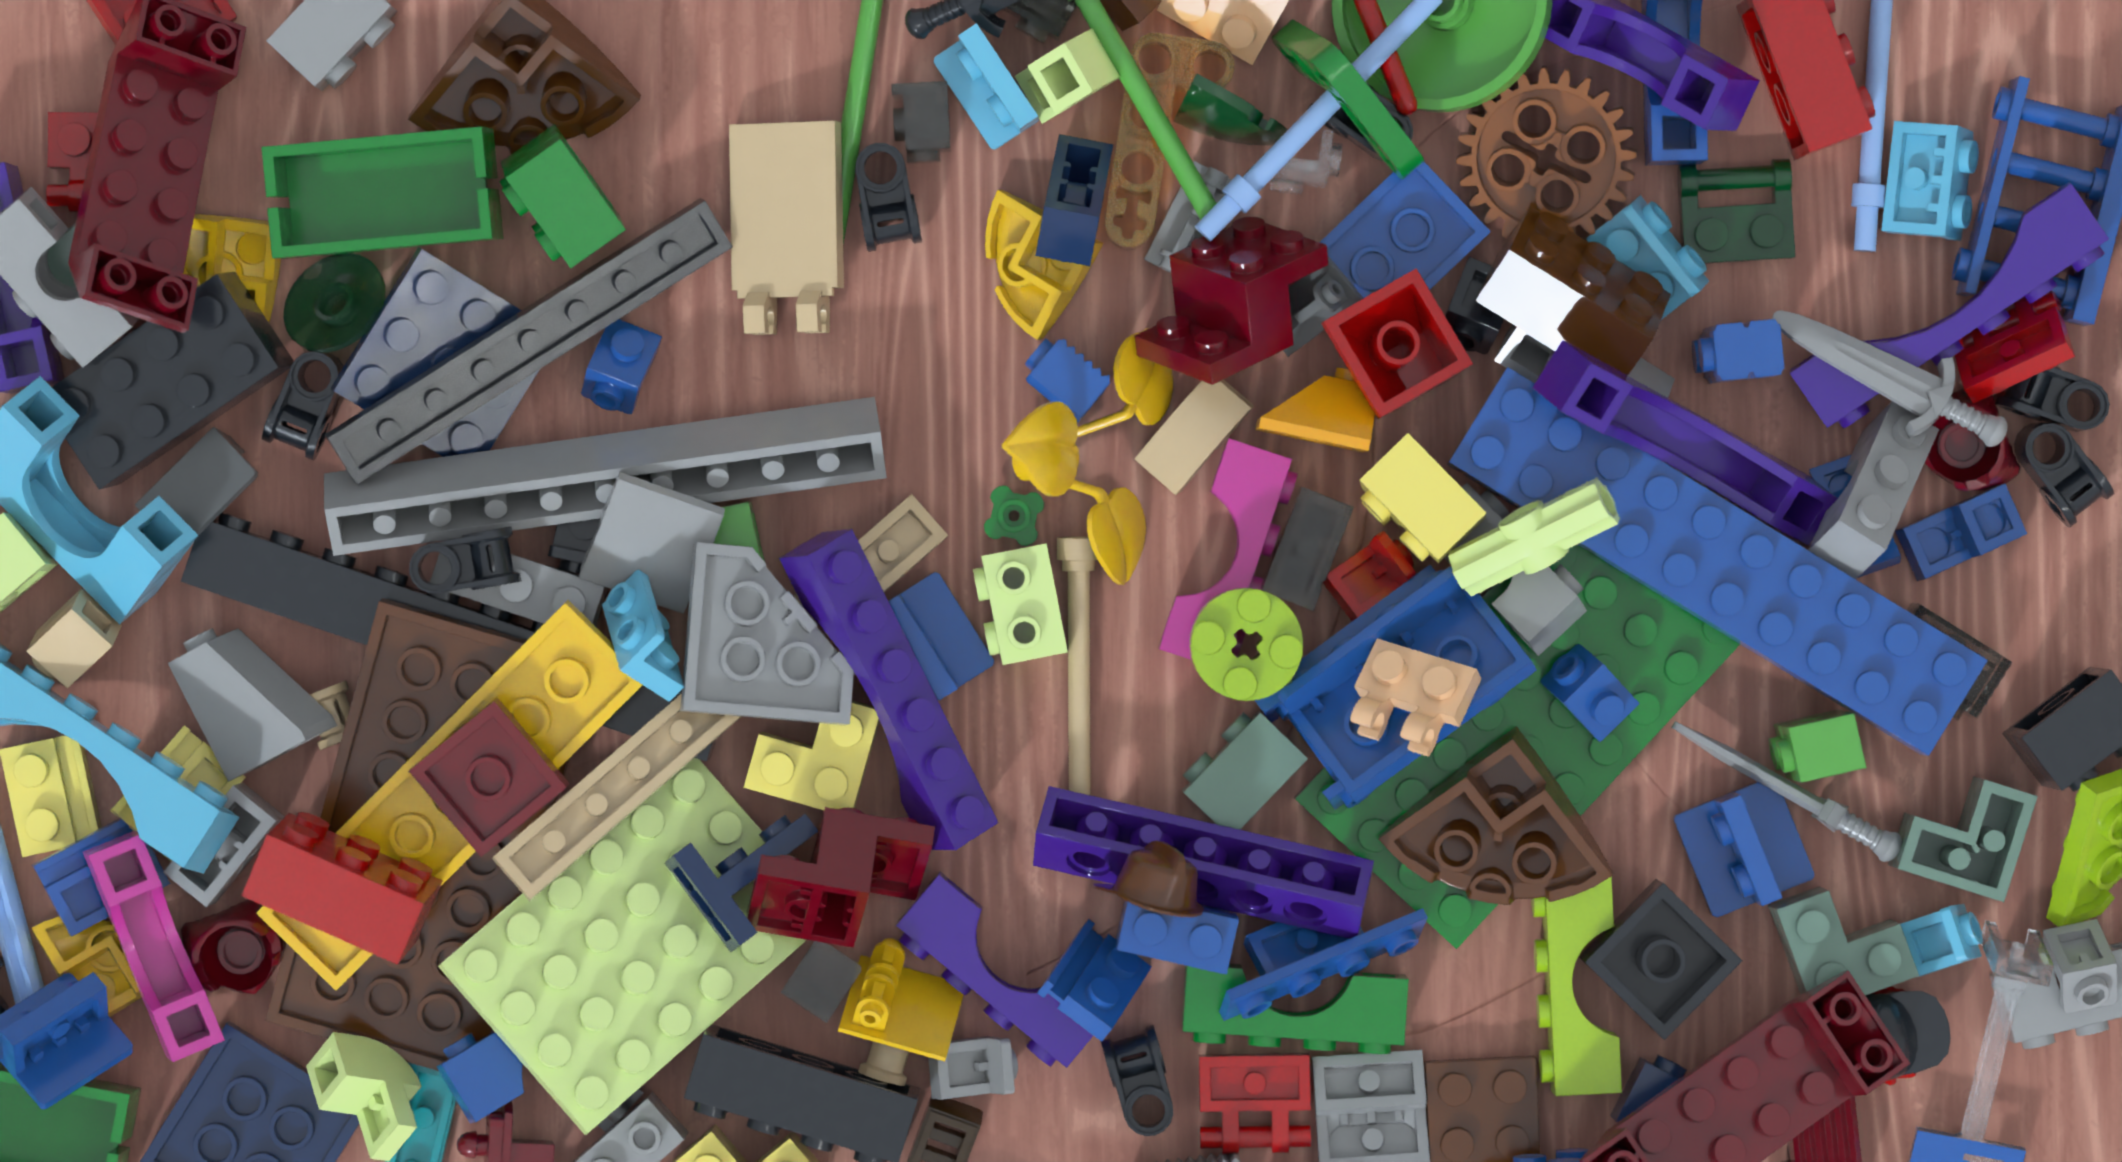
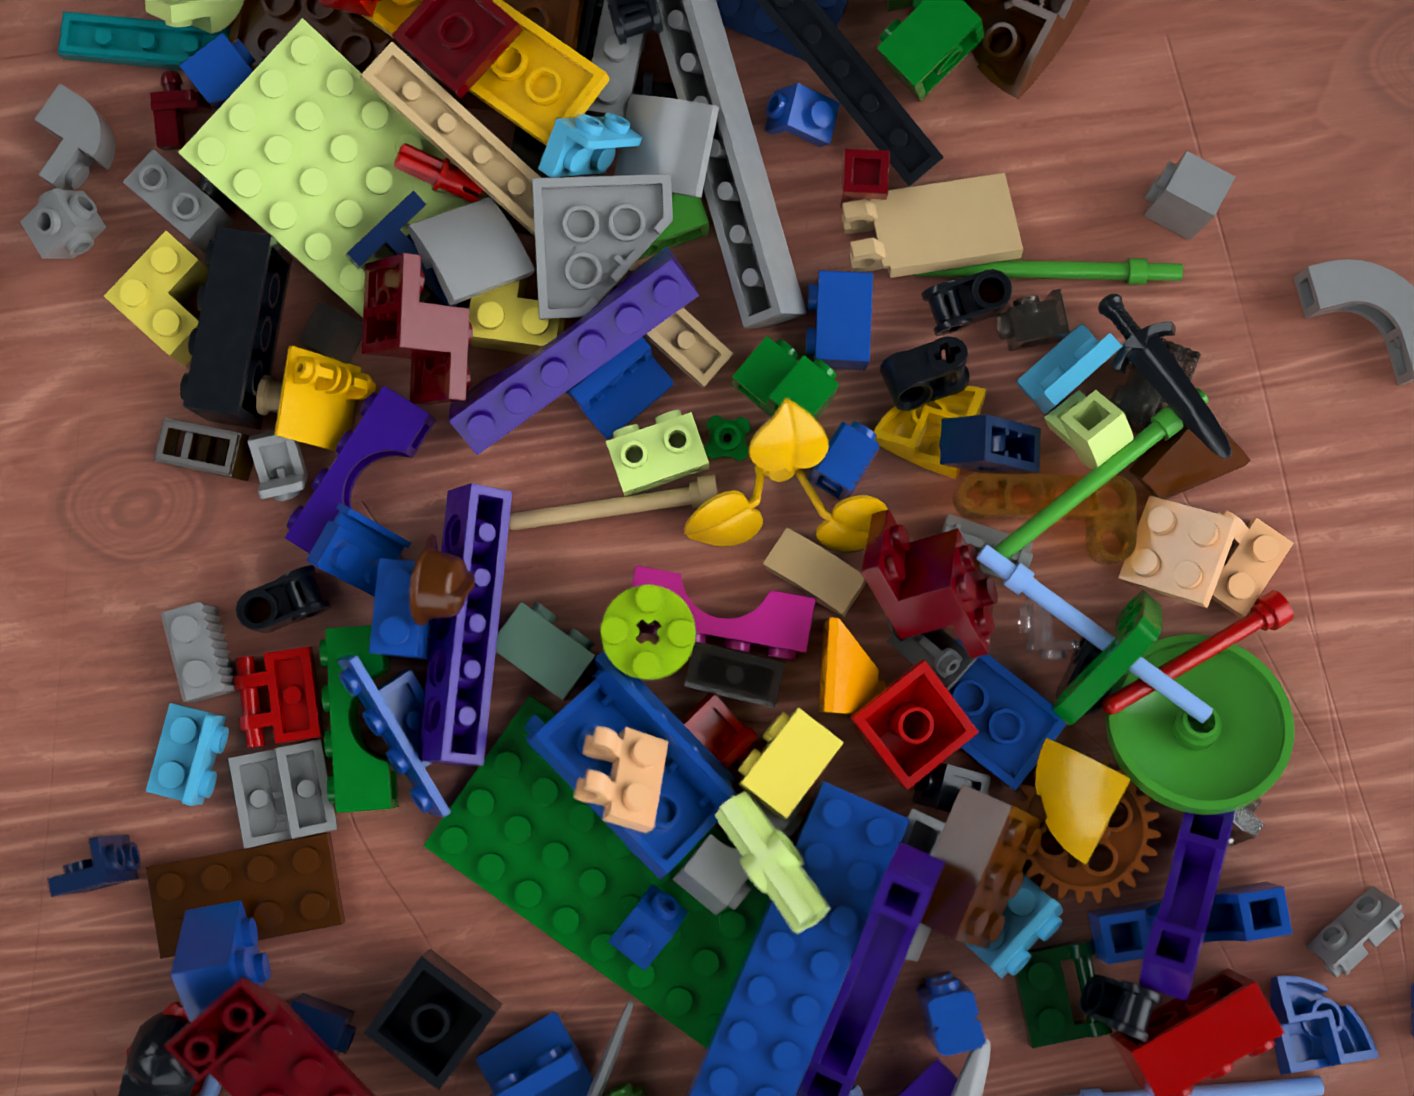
camera: 80 degrees right, 5 degrees down
dark green brick [1174,74,1288,146] -> none
reddish brown brick [1378,726,1613,905] -> none
lime arch [1531,877,1622,1096] -> none
none -> red axle [394,143,483,204]
none -> light grey slope [407,197,535,306]
none -> green brick [731,336,840,420]
none -> blue brick [805,270,873,370]
none -> dark red panel [840,149,890,208]
none -> black piece [880,336,970,411]
none -> yellow brick [1035,738,1130,865]
none -> black piece [1080,975,1163,1042]

